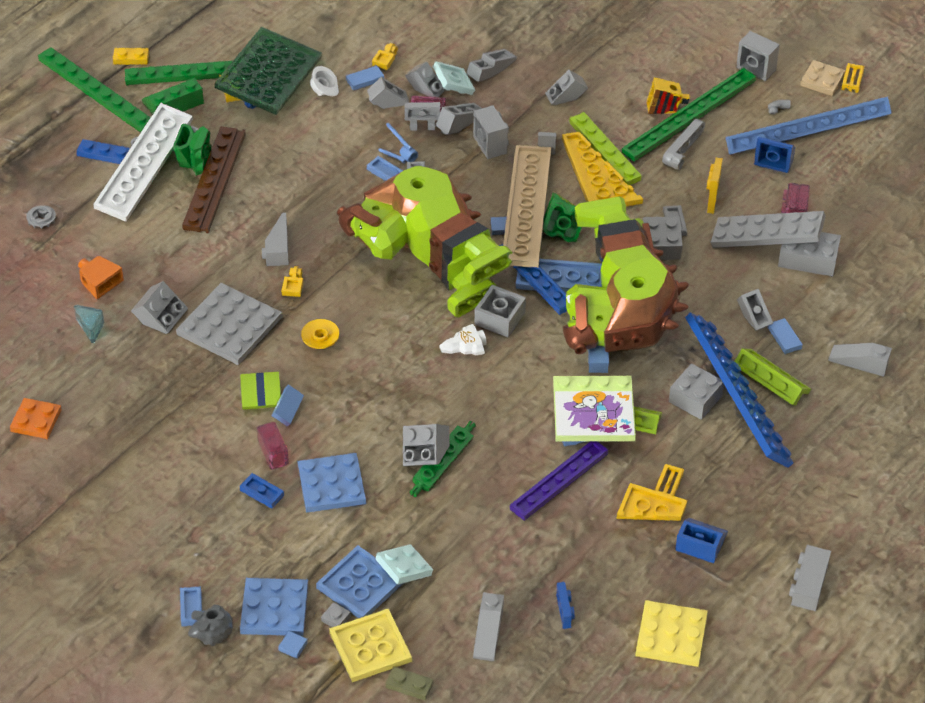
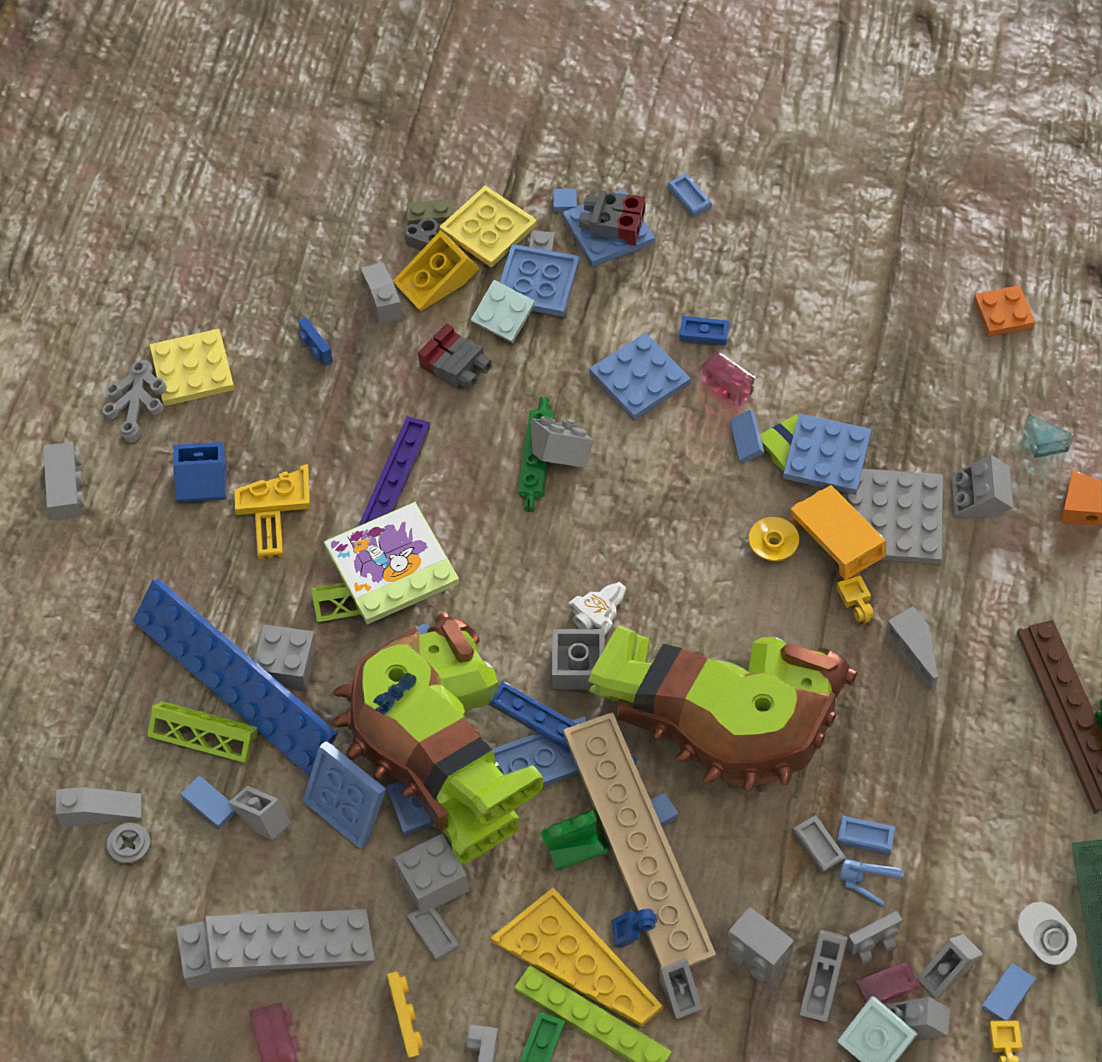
camera: 155 degrees right, 10 degrees up
dark grey animal [188,605,233,646] -> none
none -> light grey plant [102,360,167,443]
none -> light grey gear [107,823,151,864]
none -> medium blue plate [303,741,386,849]
none -> piece [373,673,417,714]
none -> yellow slope [393,230,480,311]
none -> dark grey piece [404,218,438,250]
none -> dark grey hips [418,323,492,389]
none -> dark grey hips [579,190,646,246]
none -> blue plate [611,909,658,948]
none -> medium blue plate [783,413,871,495]
none -> light orange panel [790,485,886,580]

